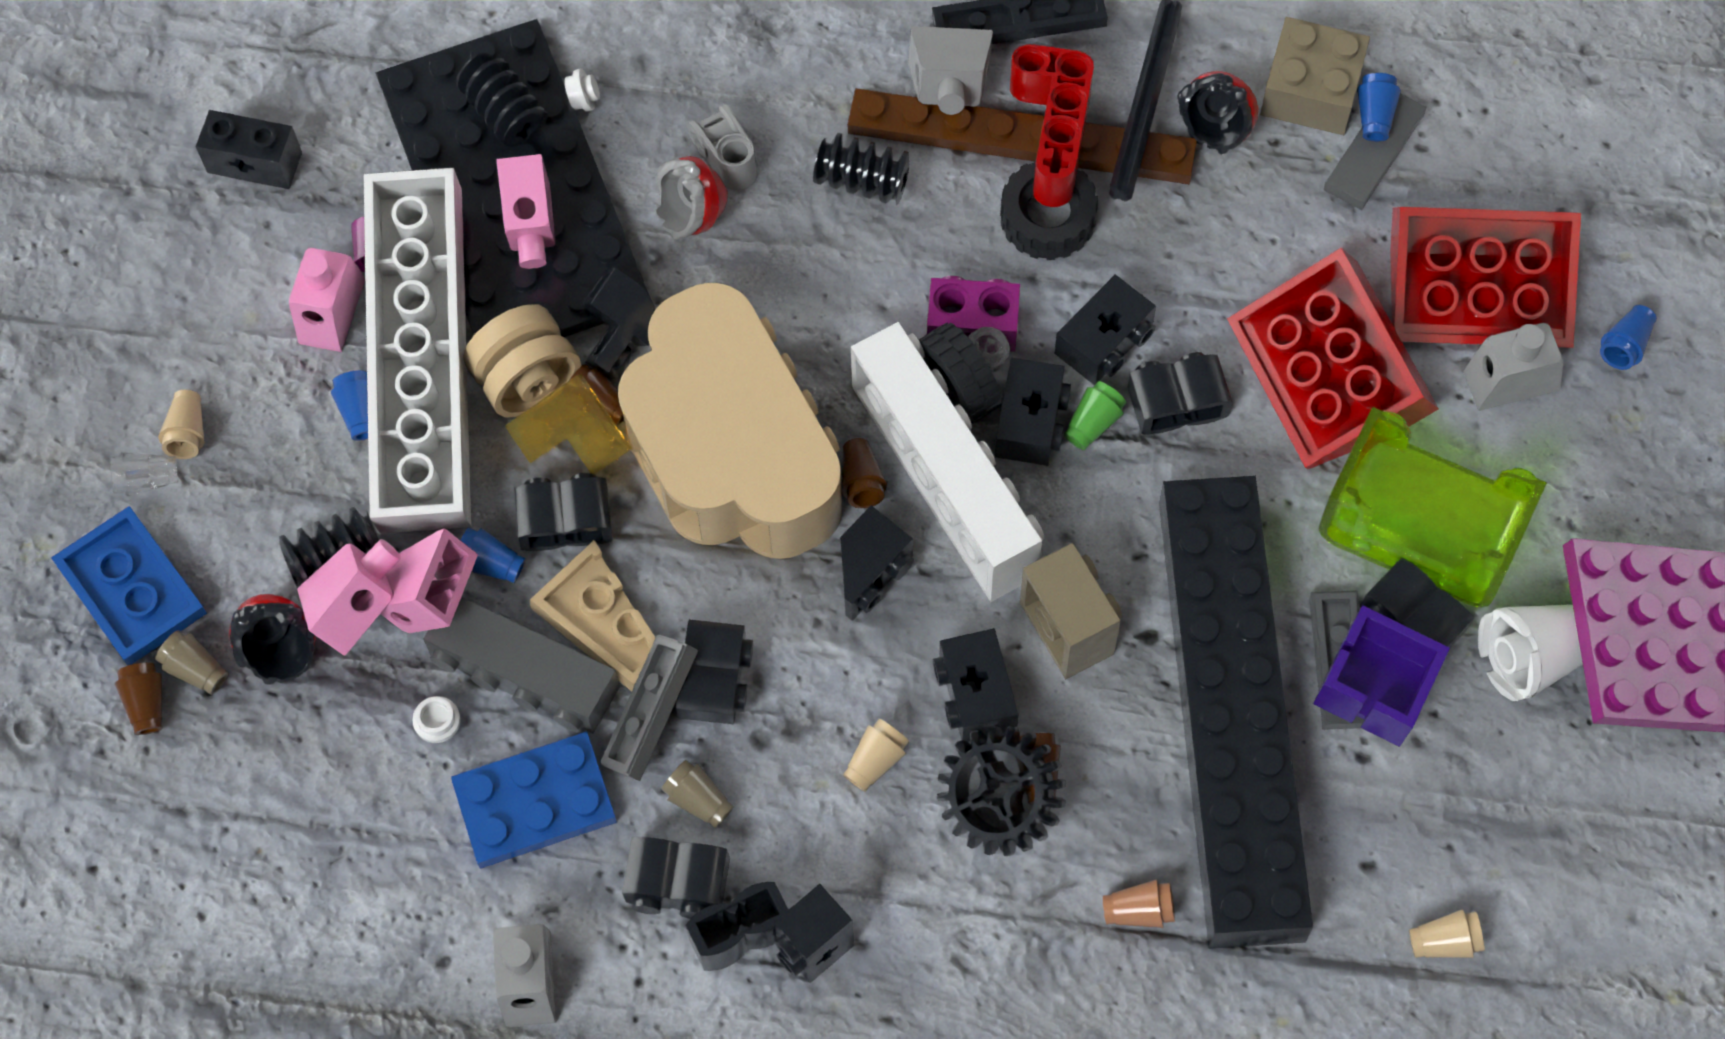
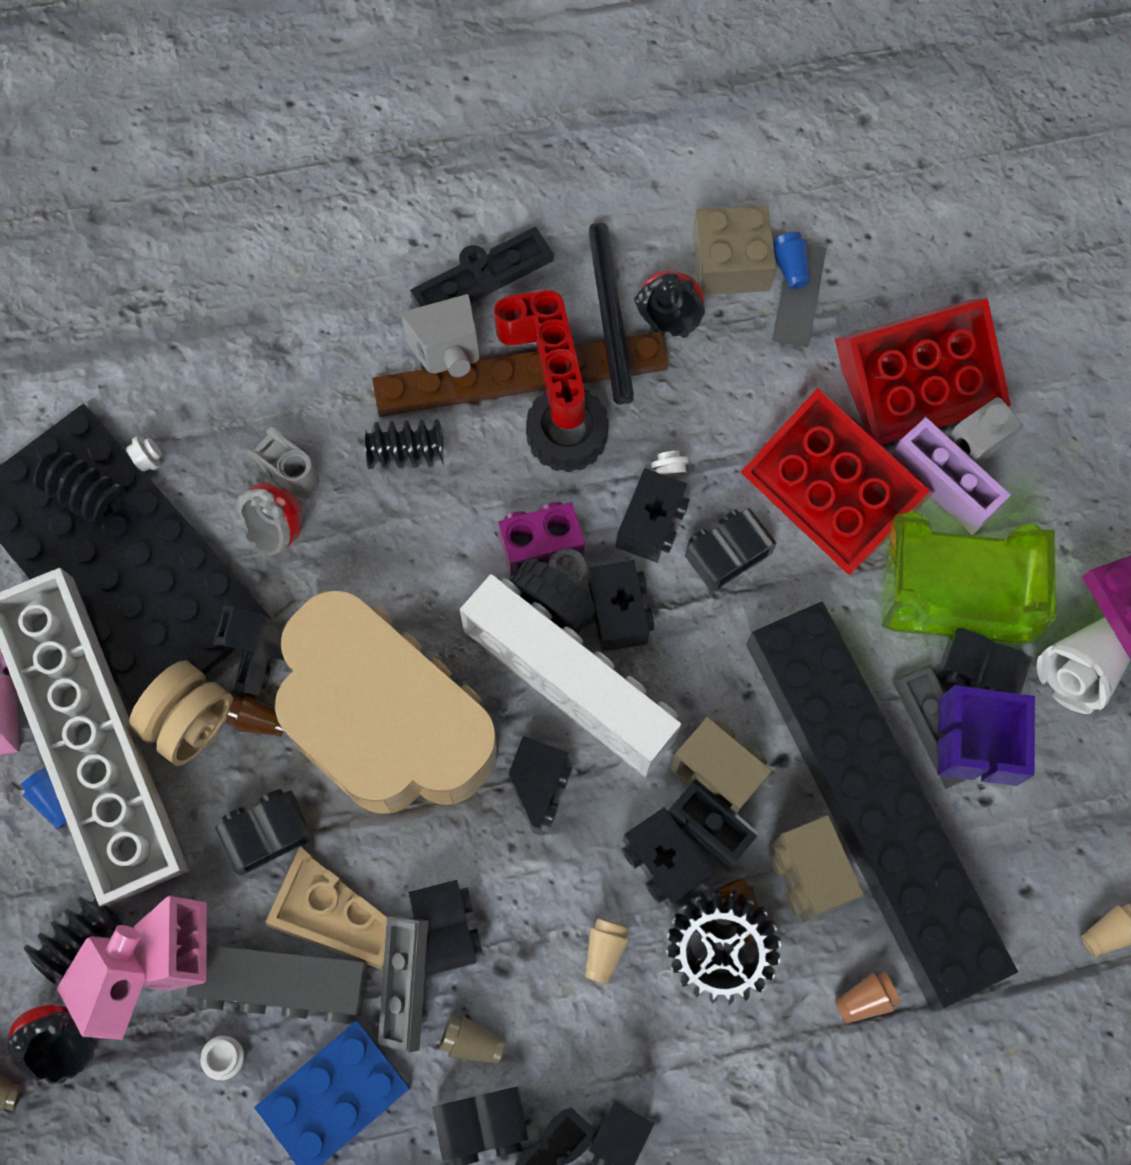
camera: 25 degrees left, 5 degrees up
blue cone [460,527,526,583] -> none
bright pink torso [496,154,555,269] -> none
clear yellow plate [505,374,632,475] -> none
reddish brown cone [842,438,887,509] -> none
bright green cone [1063,381,1126,451] -> none
blue cone [1600,305,1657,370] -> none
none -> white plate [651,451,689,477]
none -> black brick [668,779,760,870]
none -> dark tan brick [768,815,864,923]
none -> lavender brick [893,417,1011,536]

